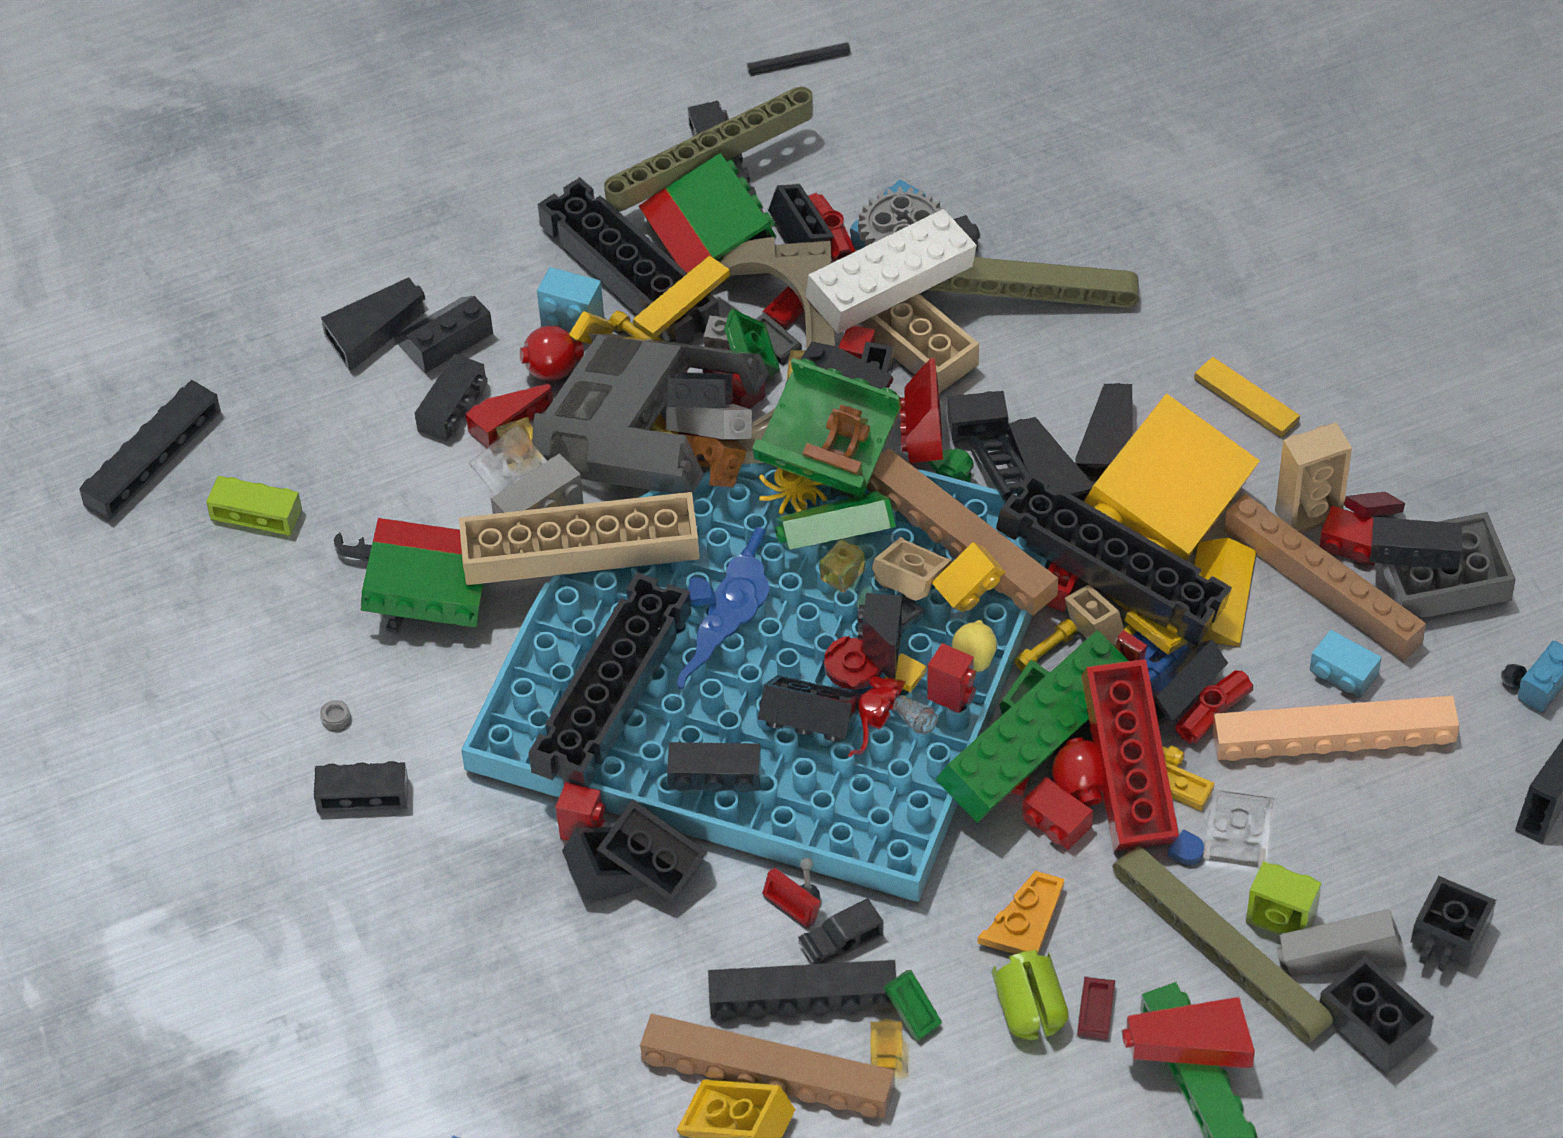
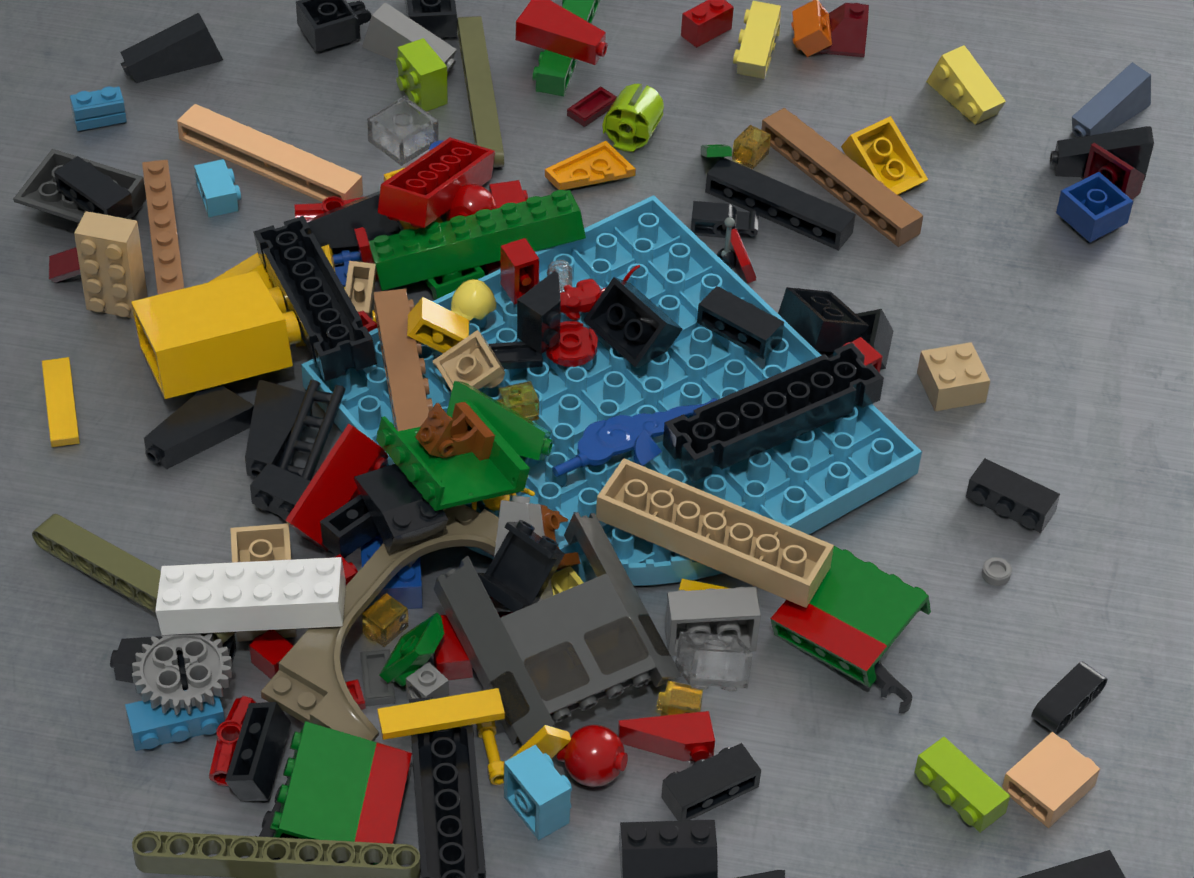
camera: 150 degrees left, 5 degrees down
black hinge [1501,664,1527,689] -> none
none -> tan brick [917,342,990,411]
none -> light nougat brick [1002,732,1100,828]
none -> black beam [1031,661,1108,735]

